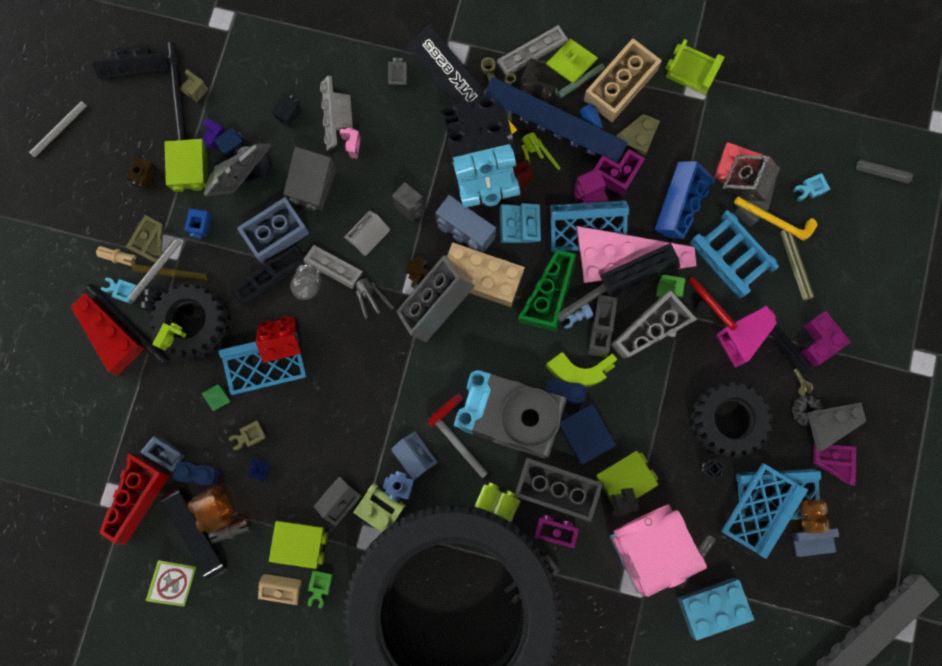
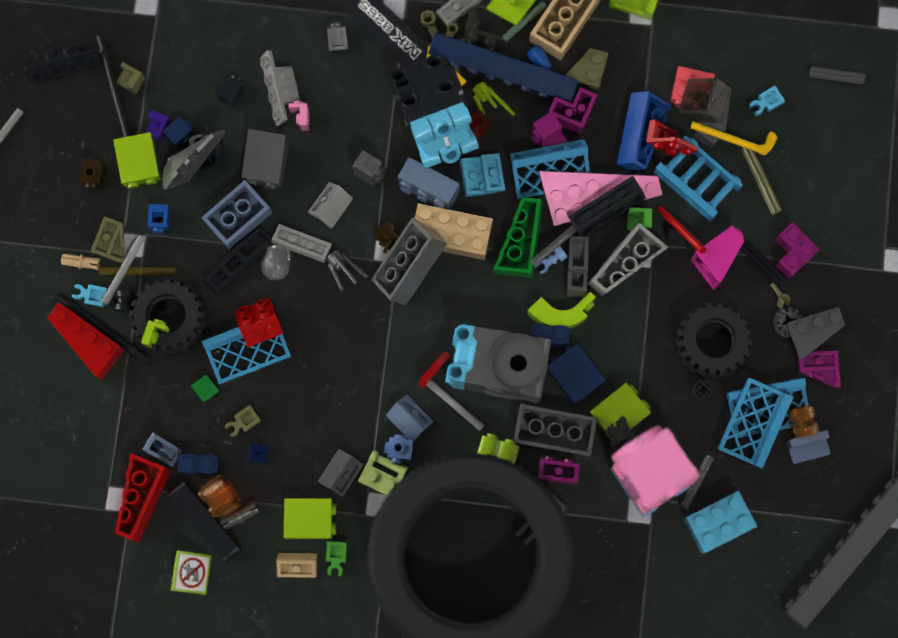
camera: 10 degrees left, 0 degrees up
none -> red bracket [646,120,698,156]

